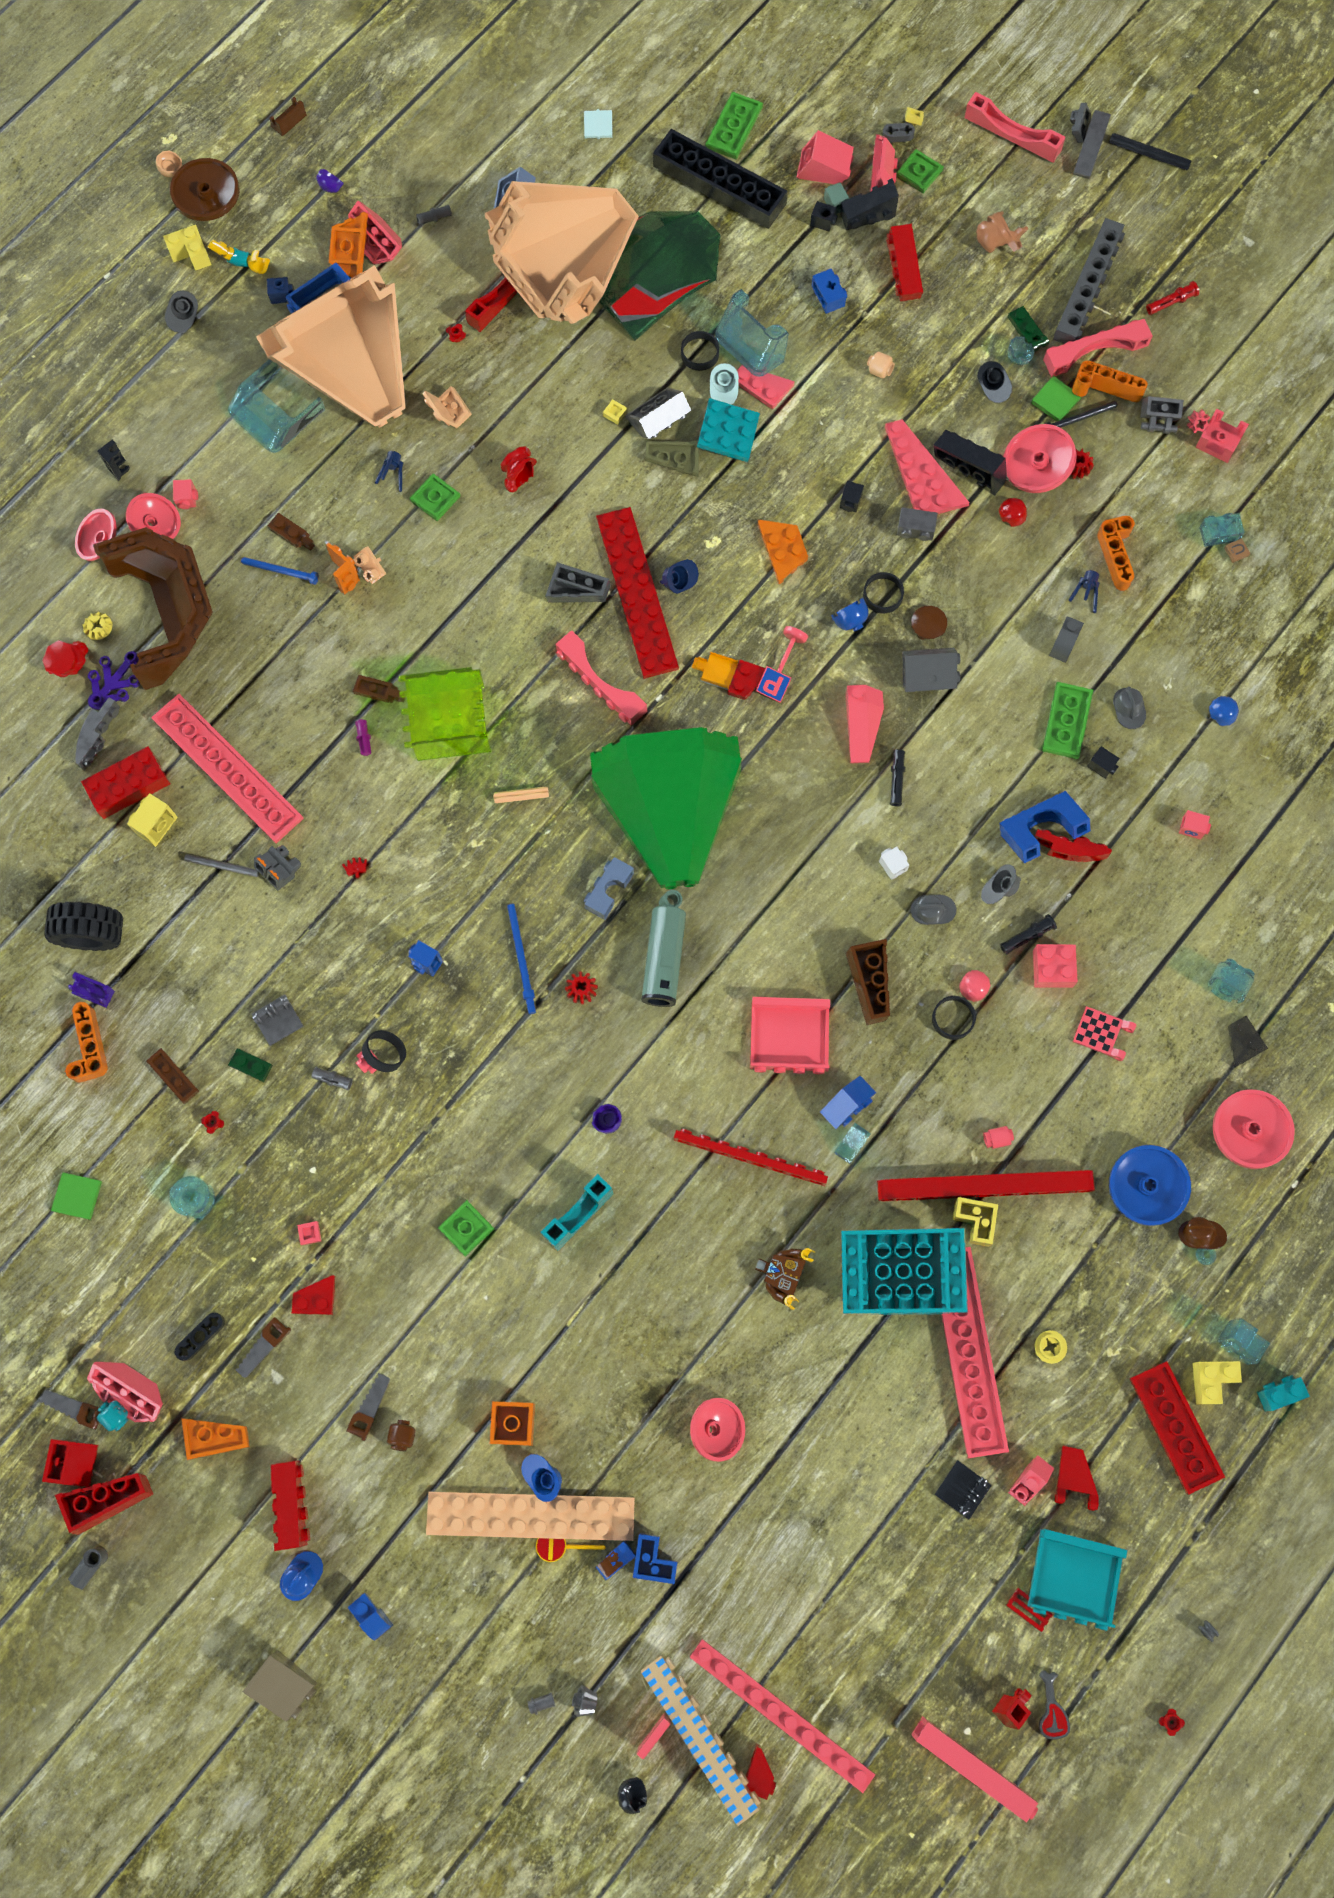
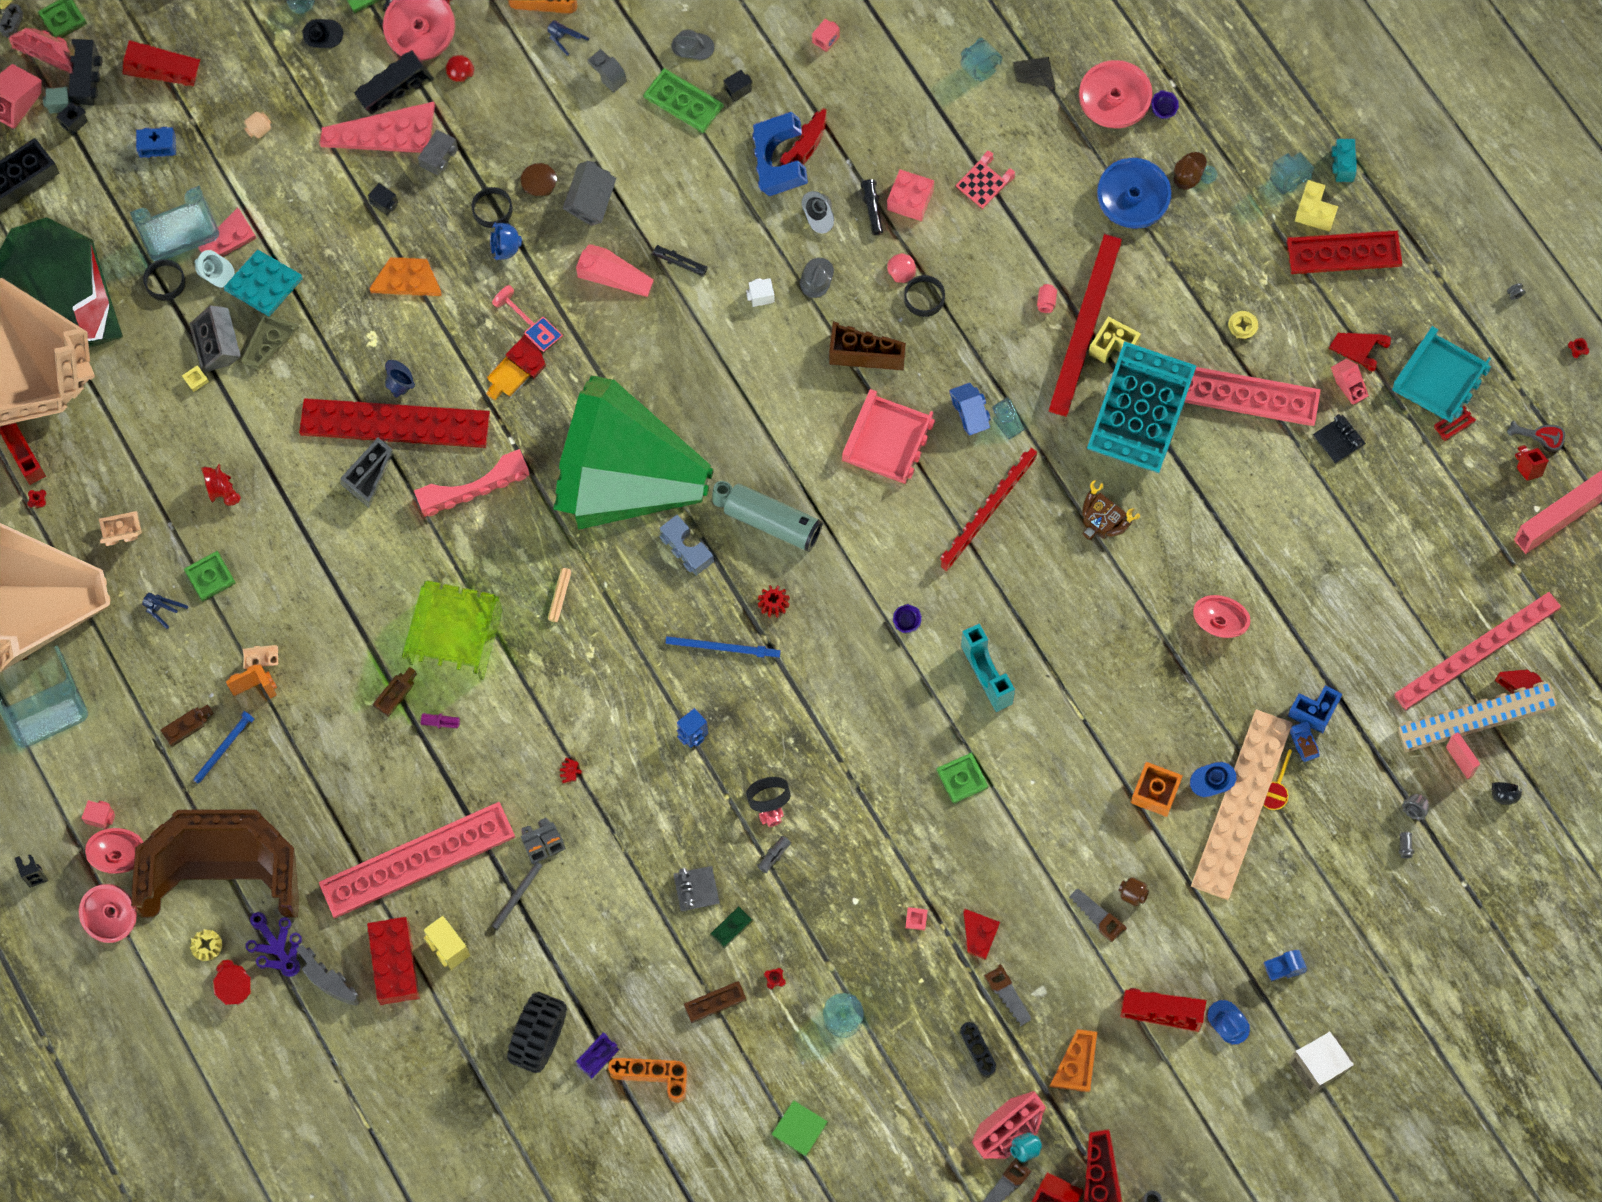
camera: 70 degrees left, 5 degrees down
none -> dark purple hair [1151,90,1179,119]

